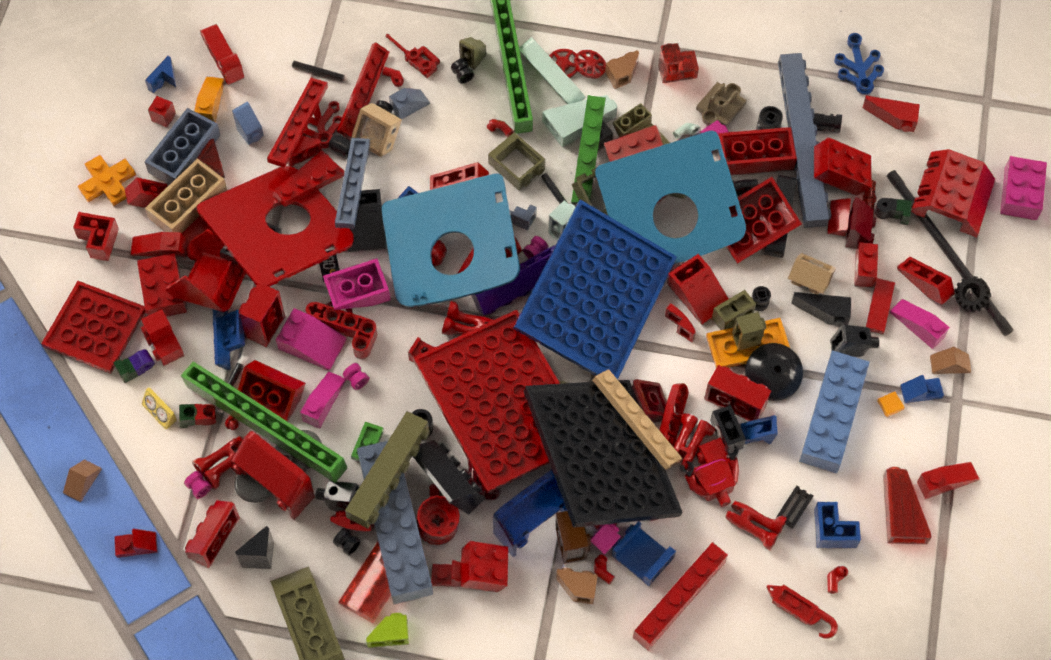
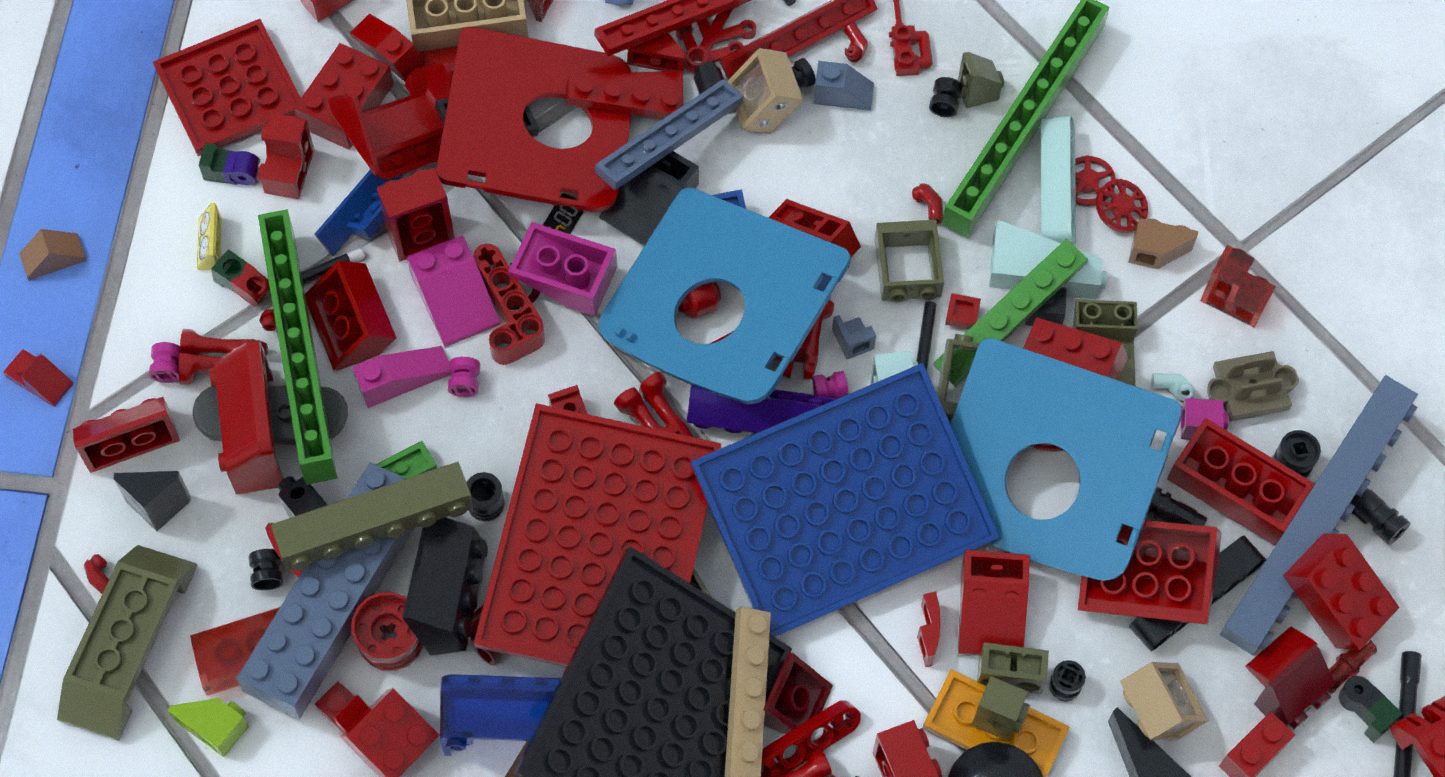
camera: 40 degrees right, 0 degrees up
none -> red arm [84,554,109,594]
none -> red plate [945,293,981,329]

